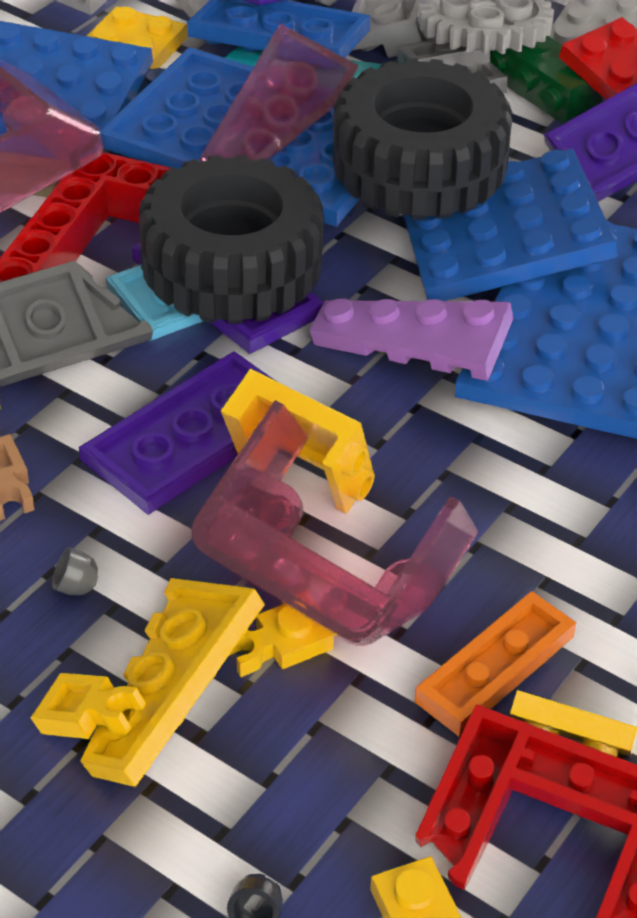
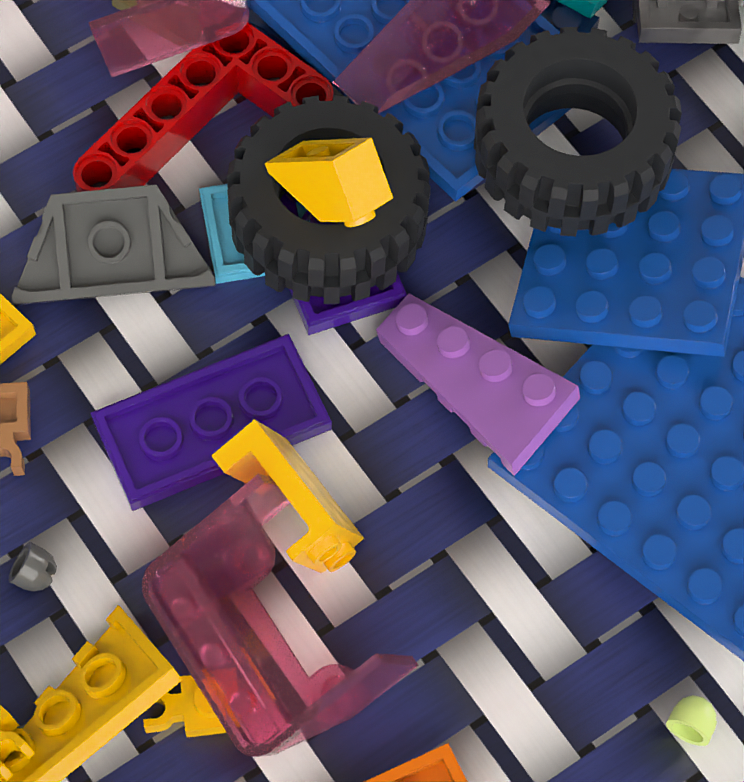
camera: 20 degrees right, 20 degrees up
none -> yellow slope [265,137,393,227]

